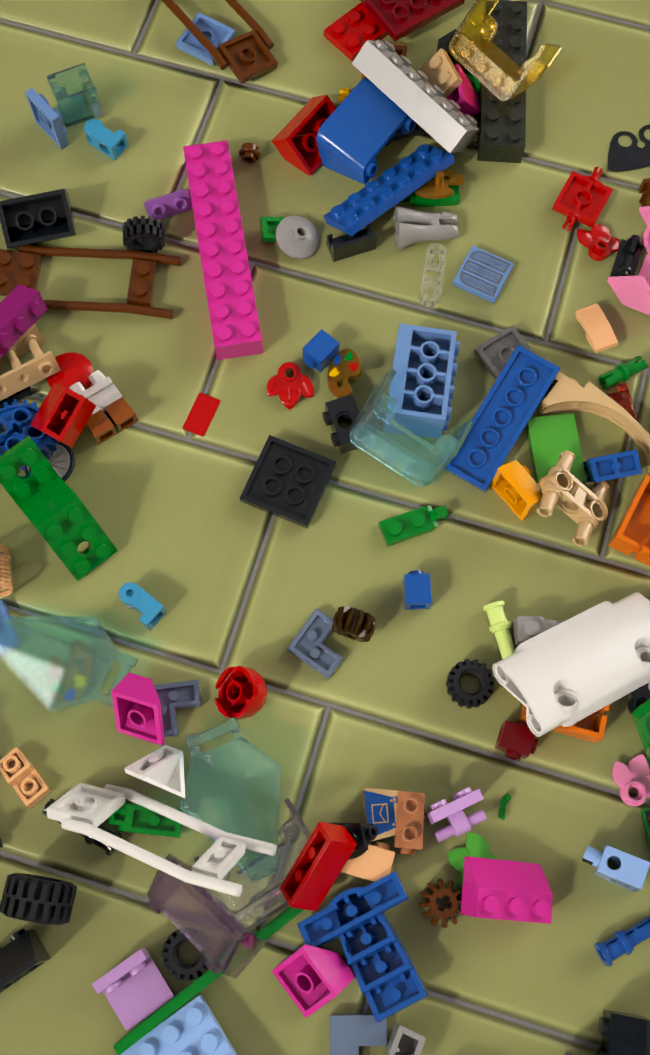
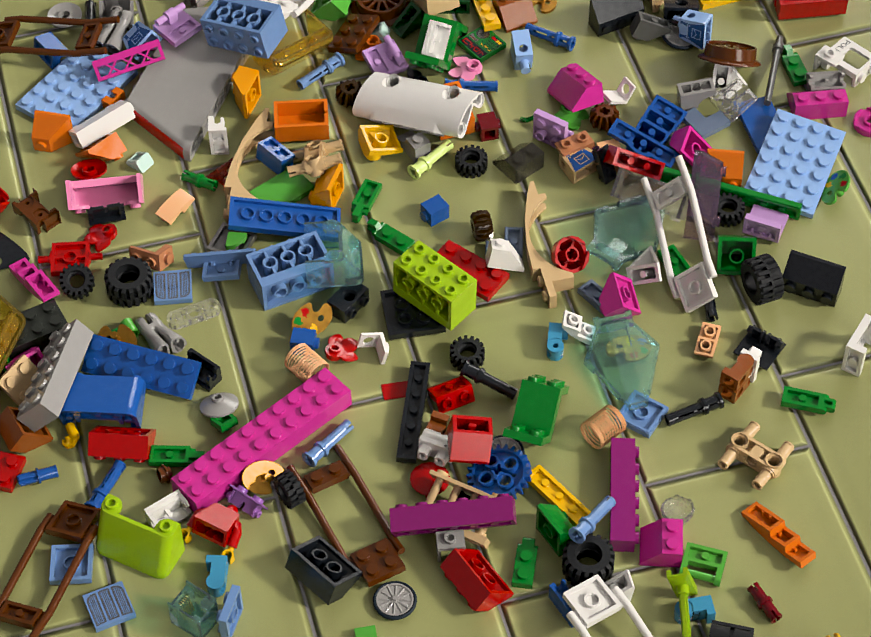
camera: 120 degrees left, 20 degrees down
none -> dark pink slope [9,257,60,303]
none -> blue axle [17,465,59,486]
none -> black tyre [59,263,95,300]
none -> medium blue tile [82,581,136,632]
none -> blue pin [84,460,126,508]
none -> lime windscreen [96,493,185,579]
none -> black tyre [104,256,154,308]
none -> bright green hinge [120,318,140,337]
none -> nougat bracket [129,244,174,272]
none -> white hinge [144,489,192,529]
none -> green hinge [148,445,205,467]
none -> red torso [181,503,242,564]
none -> medium blue bracket [183,248,256,282]
none -> bright green tile [225,232,247,250]
none -> piece [241,461,284,495]
none -> light nougat piece [284,343,329,383]
none -> medium blue pin [302,419,354,468]
none -> green hinge [351,179,382,224]
none -> white bracket [357,332,389,364]
none -> yellow slope [358,125,403,161]
none -> lime brick [393,240,477,331]
none -> black plate [396,361,430,464]
none -> red bracket [427,376,475,413]
none -> red plate [437,240,510,302]
none -> blue pin [444,78,498,92]
none -> black tyre [450,335,485,371]
none -> black pin [459,359,518,400]
none -> white slope [485,238,524,272]
none -> clear smoke slope [493,142,544,184]
none -> tan slope [524,181,574,309]
none -> white slope [562,310,596,346]
none -> white bracket [603,77,636,105]
none -> orange slope [704,148,744,187]
none -> green slope [716,235,757,275]

